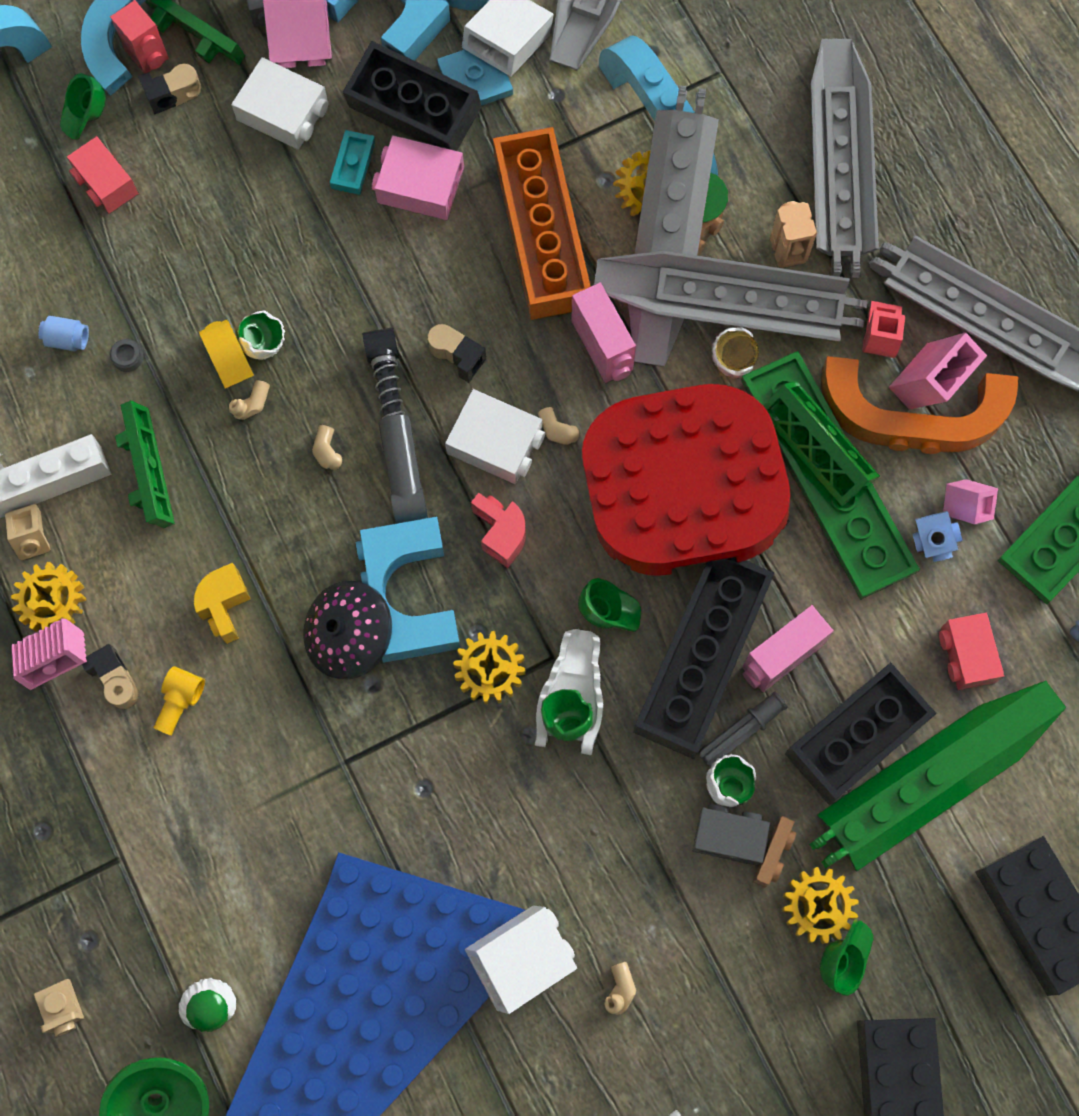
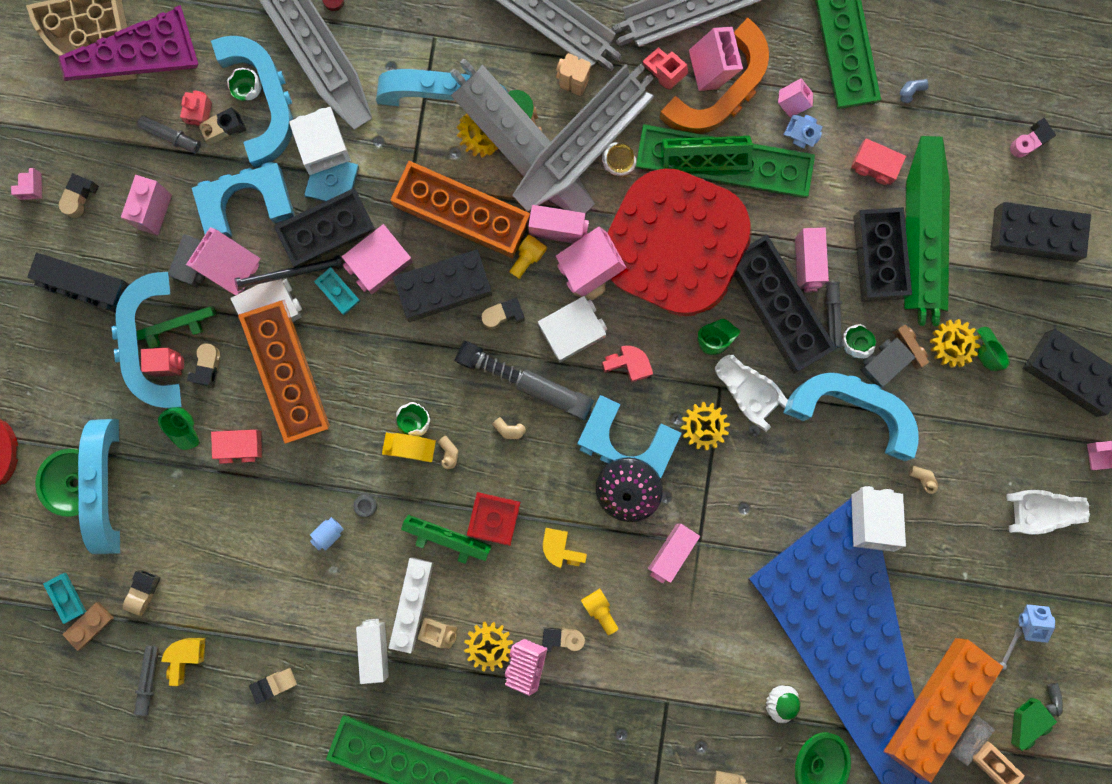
camera: 60 degrees left, 10 degrees up
green hair [541,689,593,742] -> none
none -> black bar [234,255,343,291]
none -> orange brick [238,299,330,444]
none -> black brick [393,249,492,323]
none -> red plate [467,492,521,546]
none -> yellow pin [509,234,547,279]
none -> bright pink brick [556,227,627,297]
none -> bright pink brick [648,524,700,584]
none -> medium azure arch [784,373,919,461]

